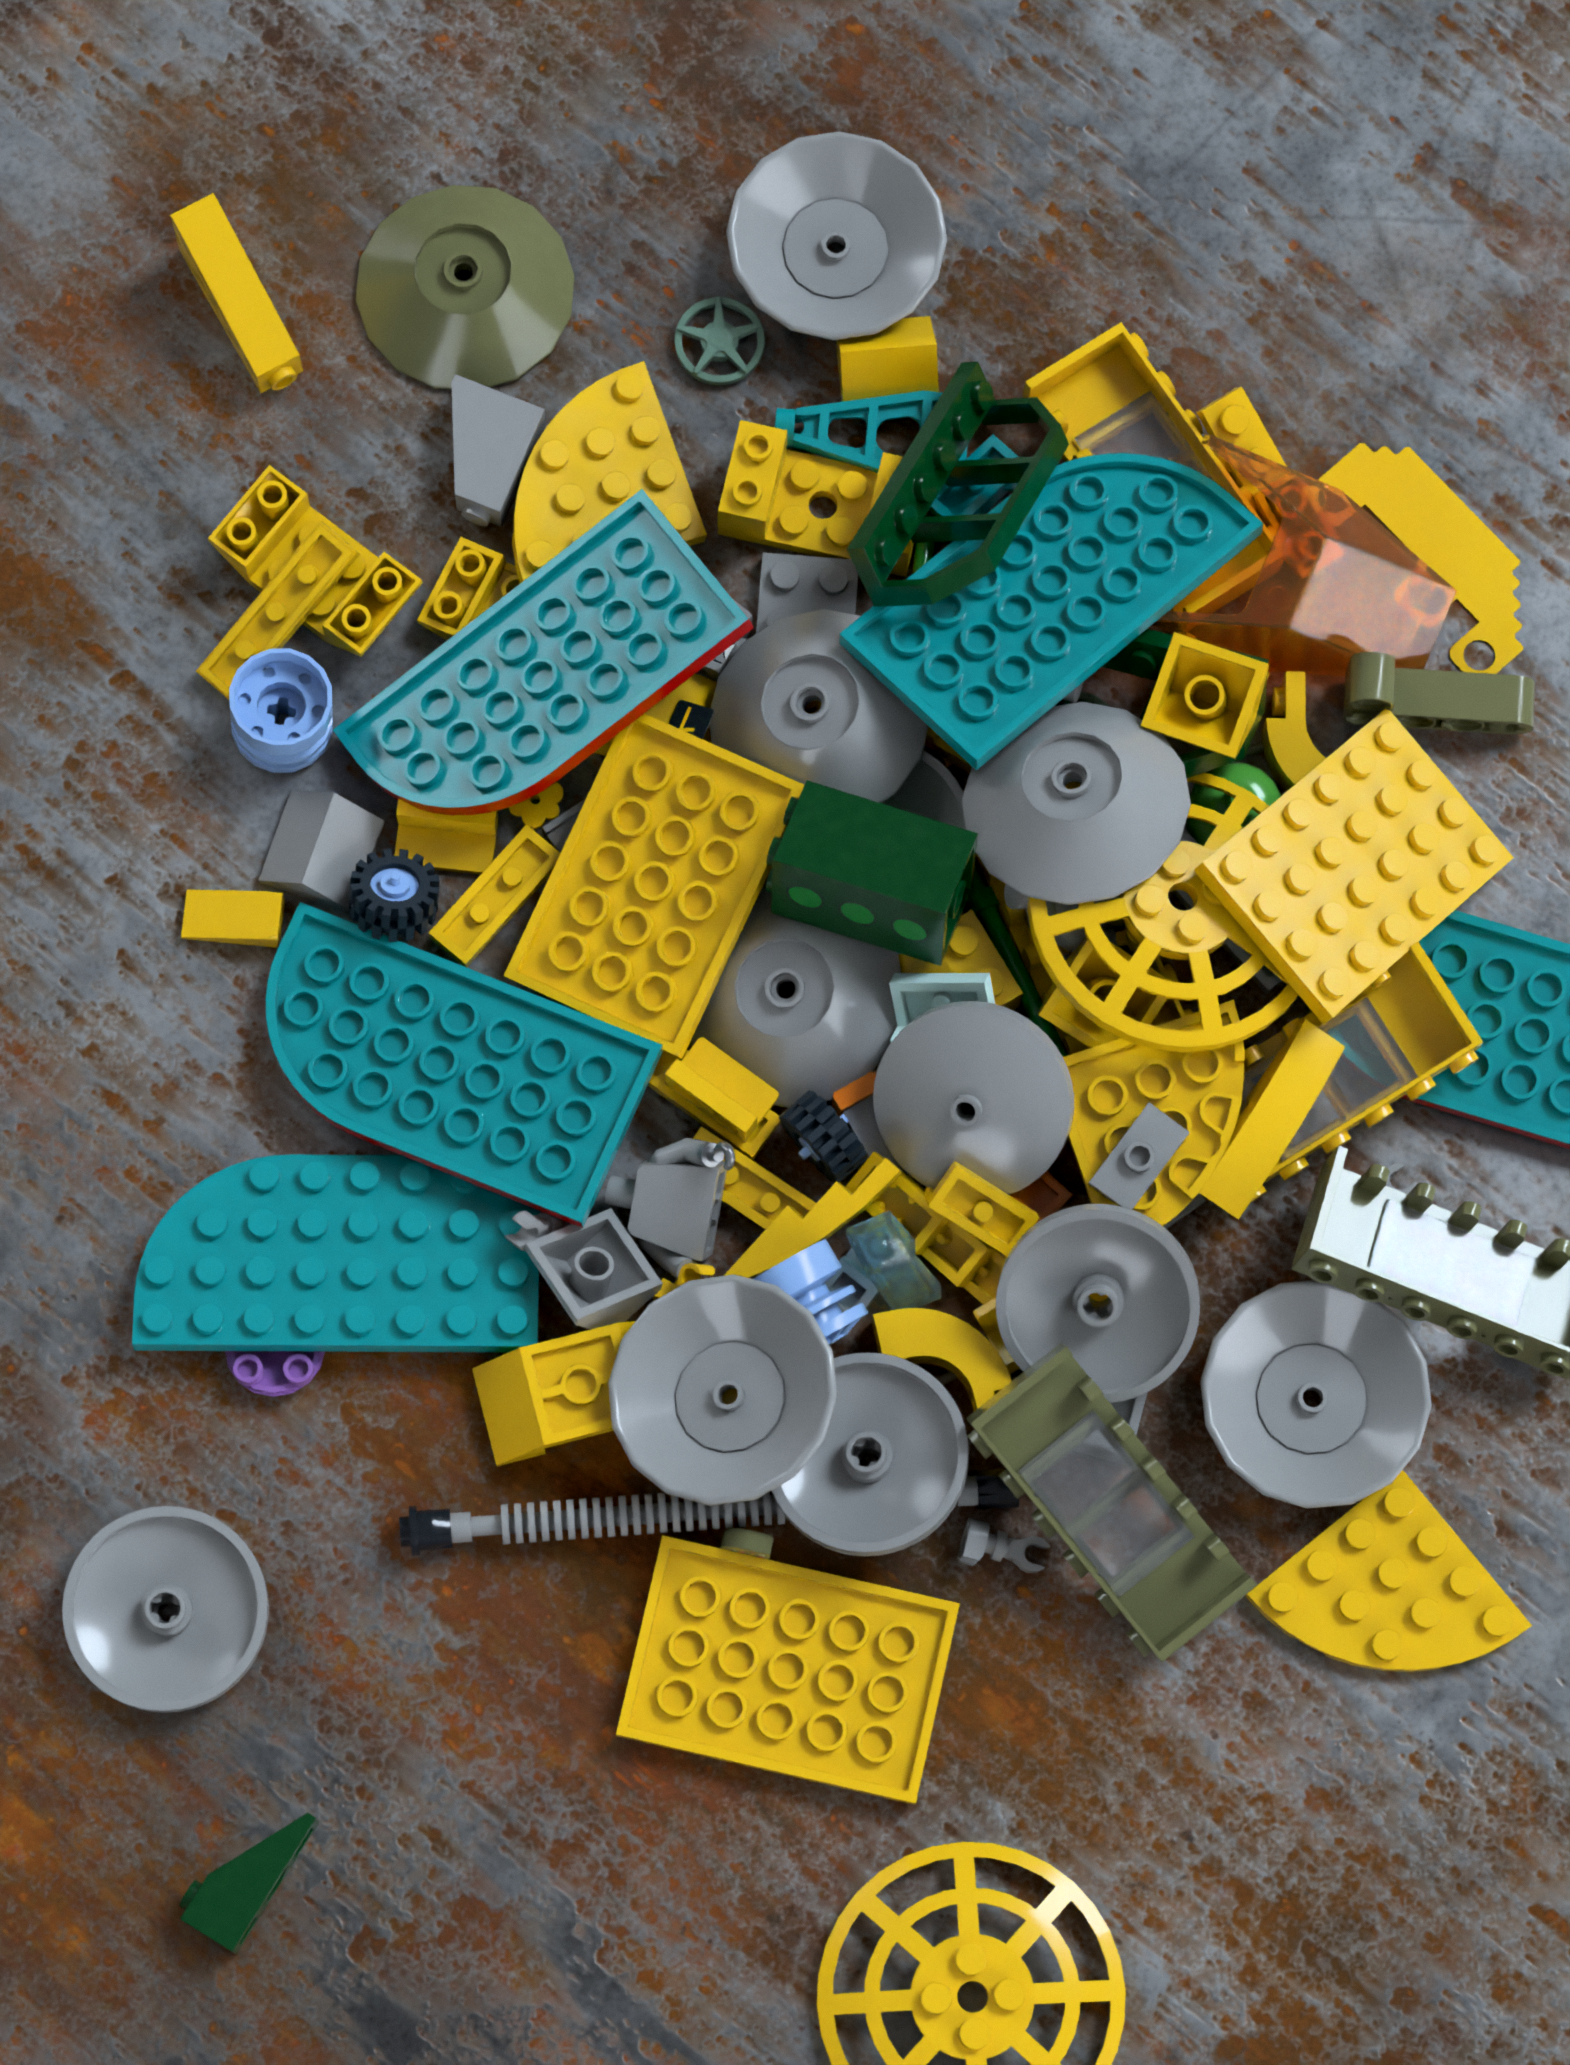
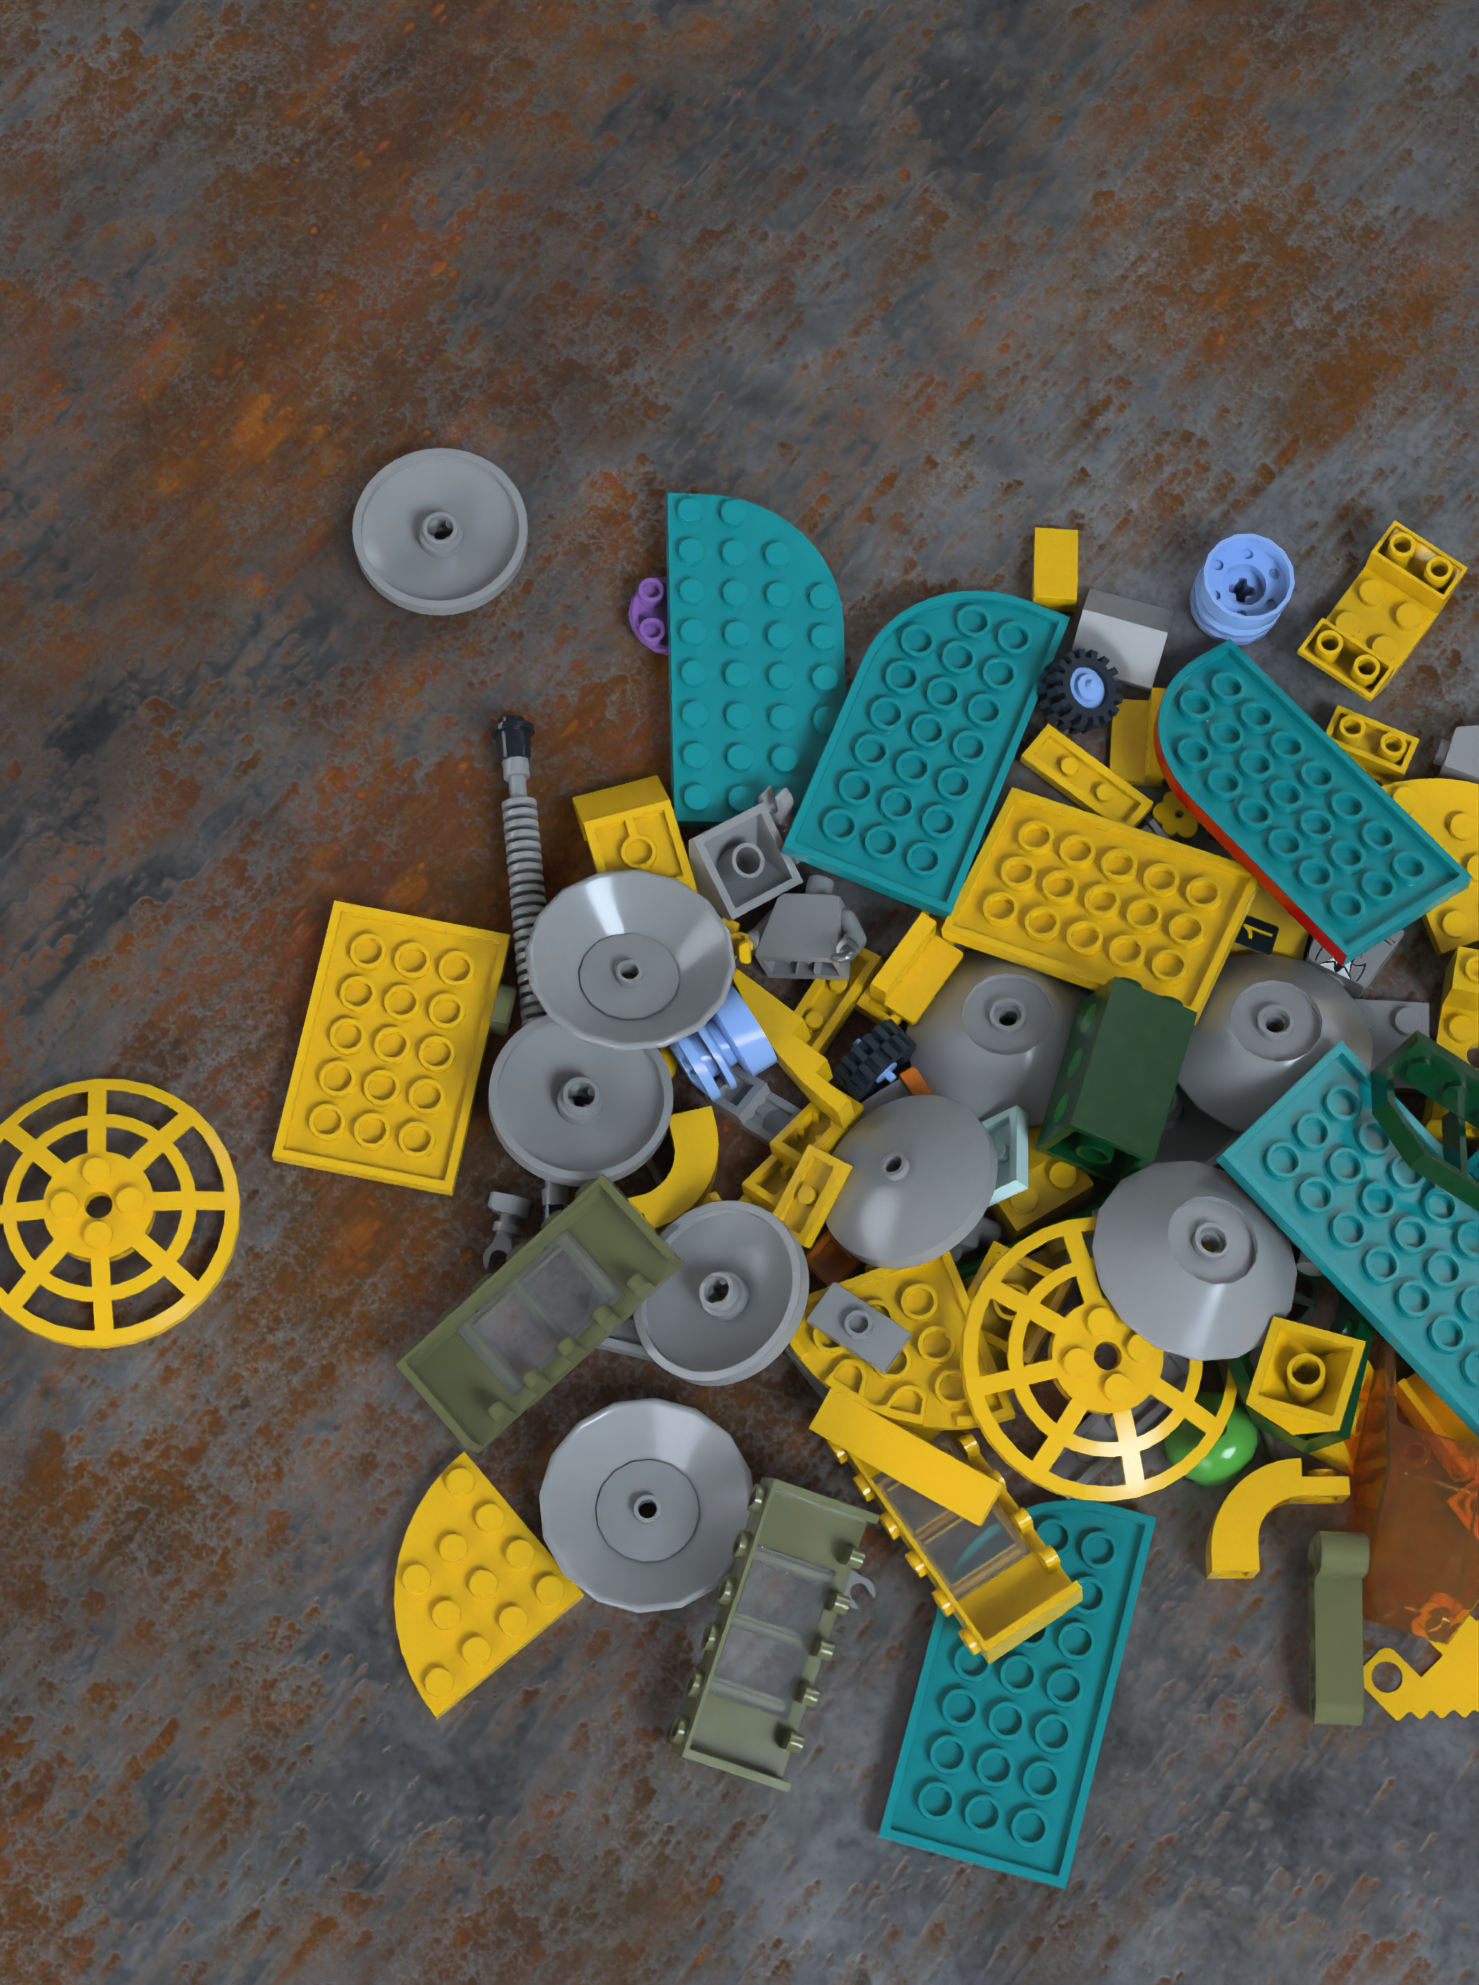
camera: 90 degrees right, 5 degrees down
dark green slope [179,1813,320,1955] -> none
yellow tile [196,521,360,701] -> none
clear light blue slope [846,1210,941,1310] -> none
yellow plate [1194,708,1514,1024] -> none

